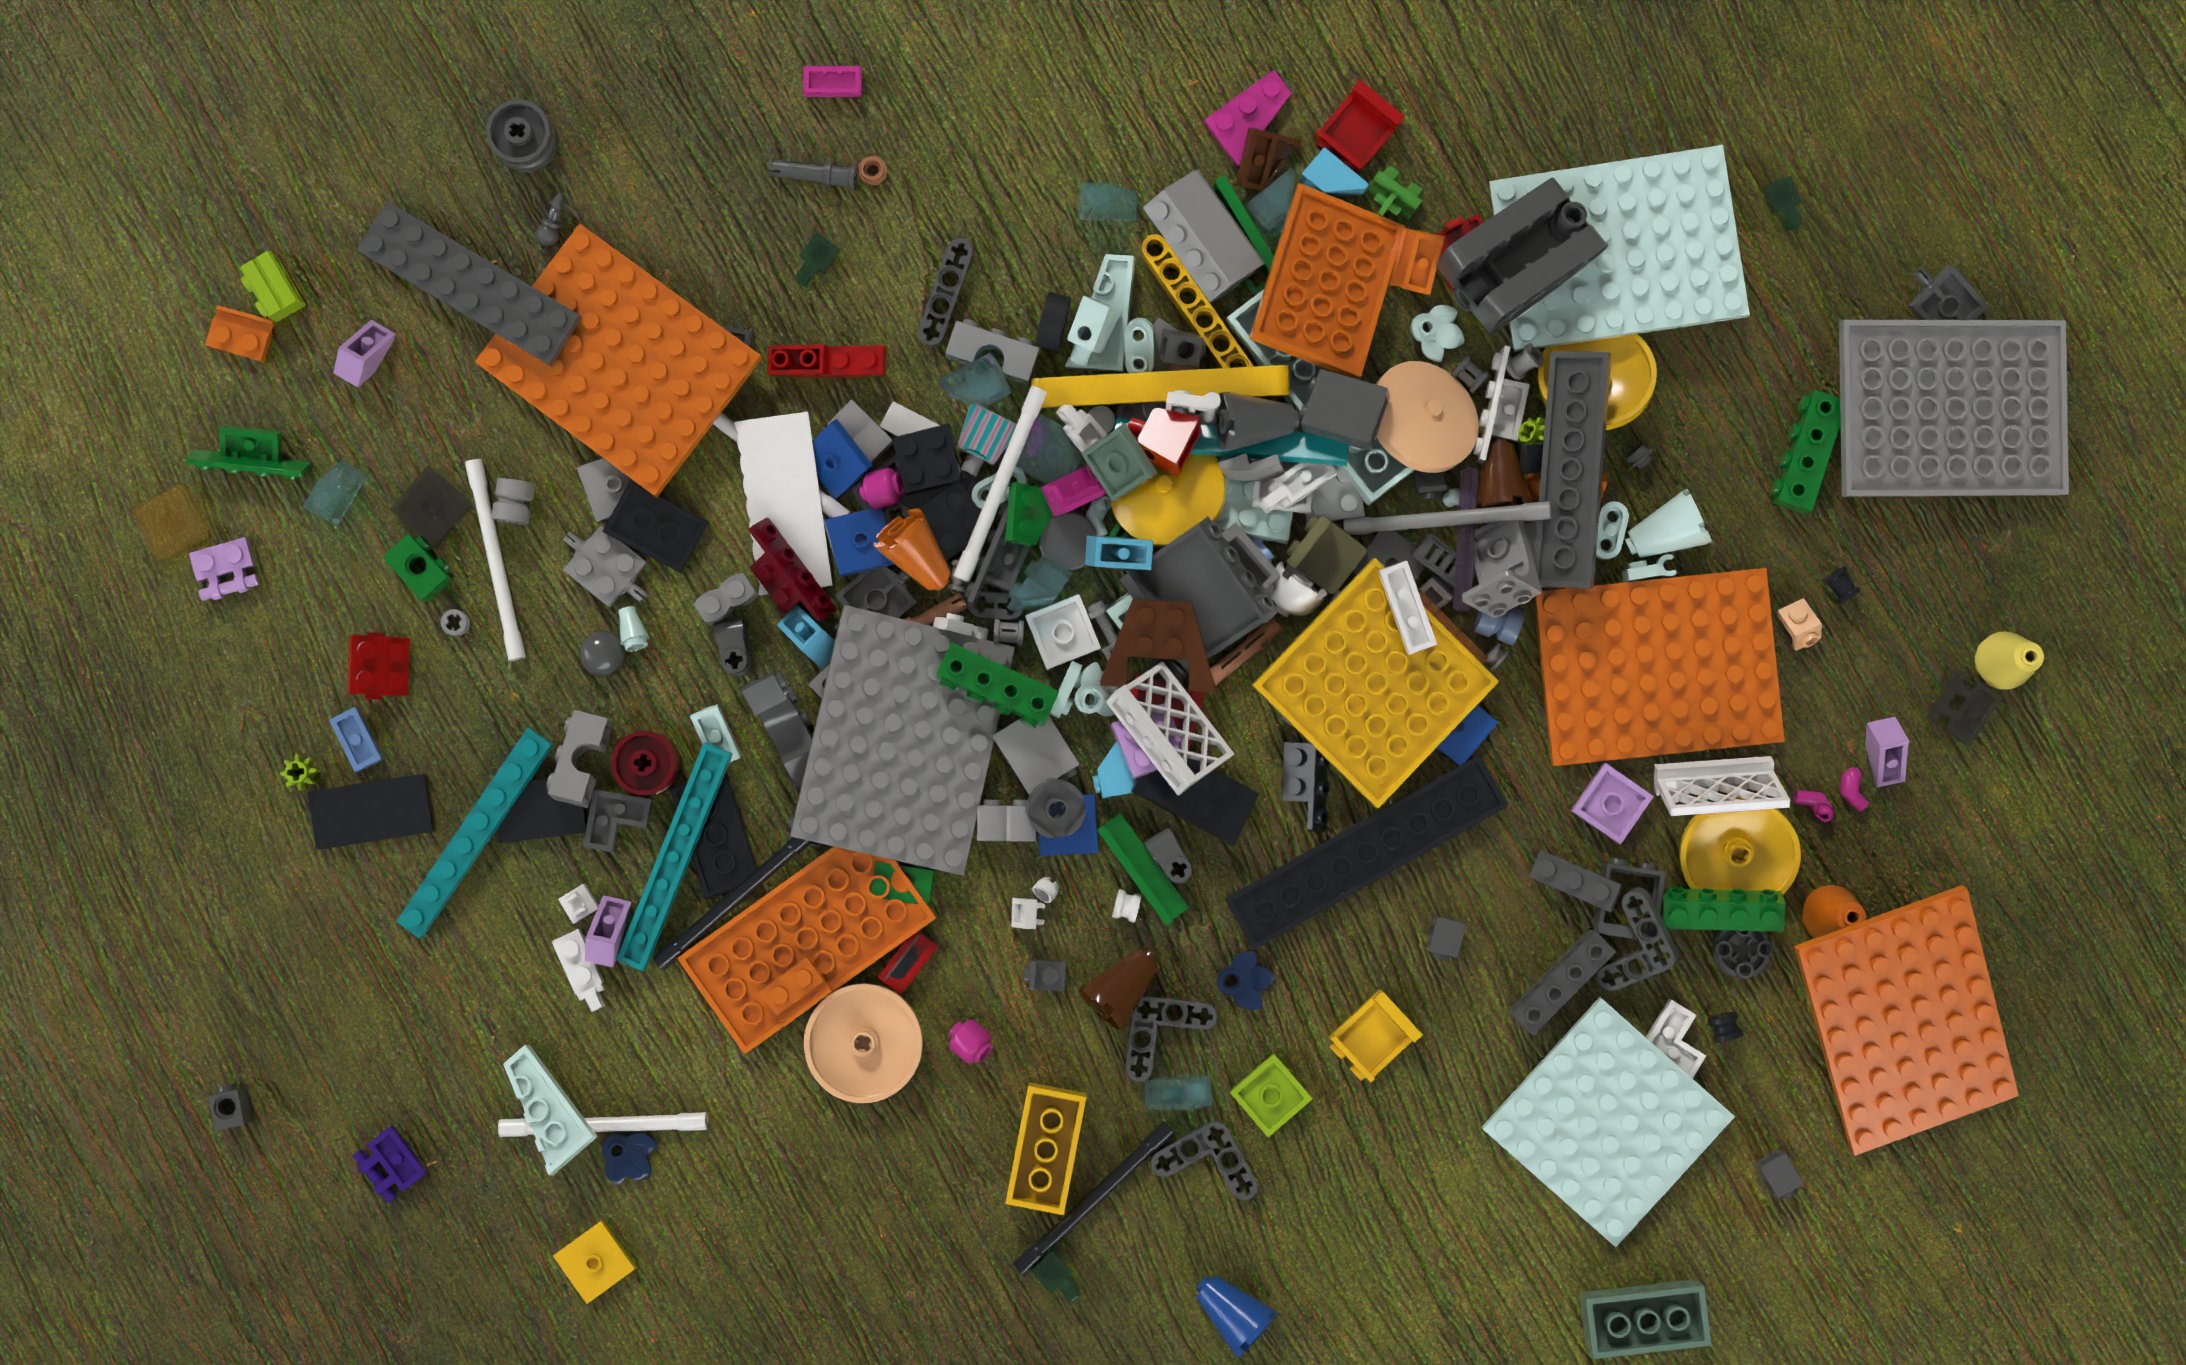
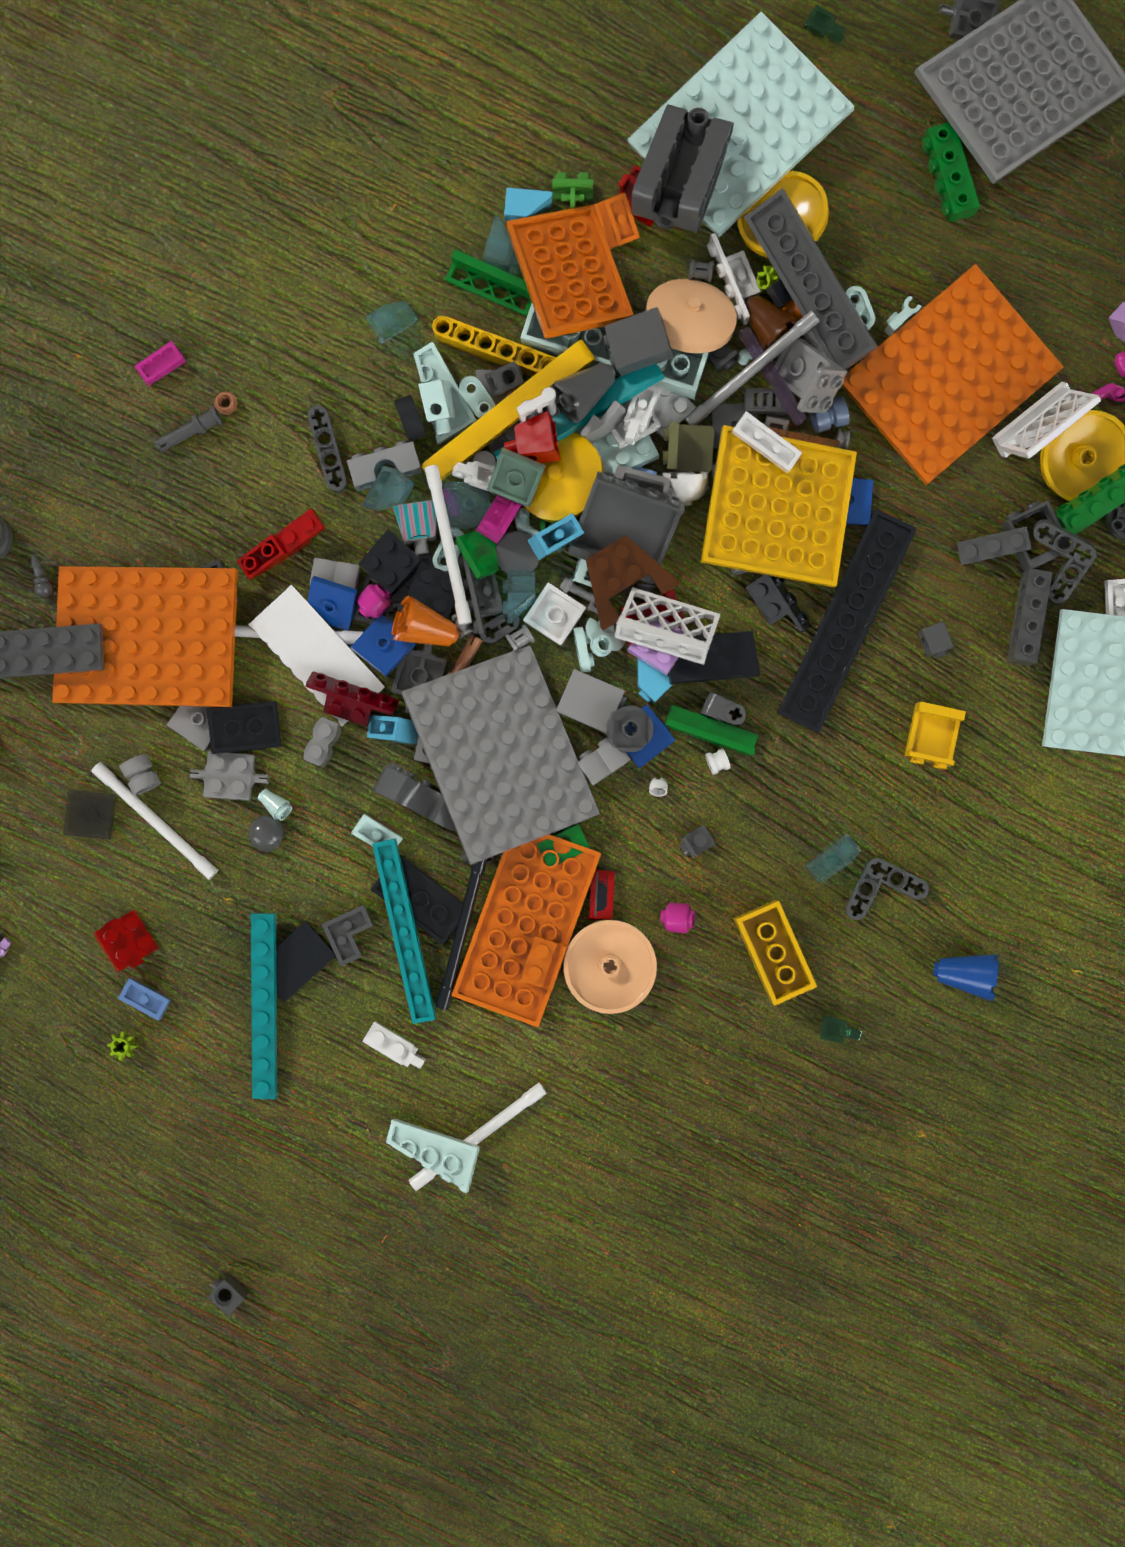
camera: 25 degrees left, 0 degrees up
clear light blue slope [303,460,367,525] -> none
black tile [308,774,435,850] -> none
dark purple plate [352,1125,428,1203] -> none
green brick [382,534,454,603] -> none
light grey bush [441,609,470,636] -> none
light grey arch [546,710,613,808] -> none
yellow plate [553,1219,637,1304] -> none
white tile [558,883,599,924] -> none
lavender slope [585,895,632,967] -> none
dark blue plate [602,1132,658,1186] -> none
dark red wheel [611,731,682,795] -> none
dark grey piece [713,618,752,676] -> none
clear green plate [795,233,841,288] -> none
white tile [879,401,940,437] -> none
white plate [933,613,989,640] -> none
green brick [935,642,1059,728] -> none
white tile [1011,898,1045,929] -> none
black piece [1013,1121,1175,1276] -> none
reddish brown cone [1078,949,1158,1031] -> none
dark grey beam [1126,996,1217,1082] -> none
light grey slope [1143,169,1265,302] -> none
dark pink wing [1204,70,1291,169] -> none
nougat pin [1210,617,1283,686] -> none
dark blue plate [1217,951,1275,1010] -> none
lime plate [1229,1053,1313,1138] -> none
reddish brown wing [1235,128,1302,192] -> none
red panel [1313,80,1405,175] -> none
light aqua plate [1410,305,1465,362] -> none
light grey bush [1506,343,1544,380] -> none
lavender plate [1570,763,1654,845] -> none
dark grey plate [1625,442,1653,469] -> none
light aqua cone [1625,489,1712,558] -> none
light nougat bracket [1777,598,1822,651] -> none
black bush [1822,566,1861,604] -> none

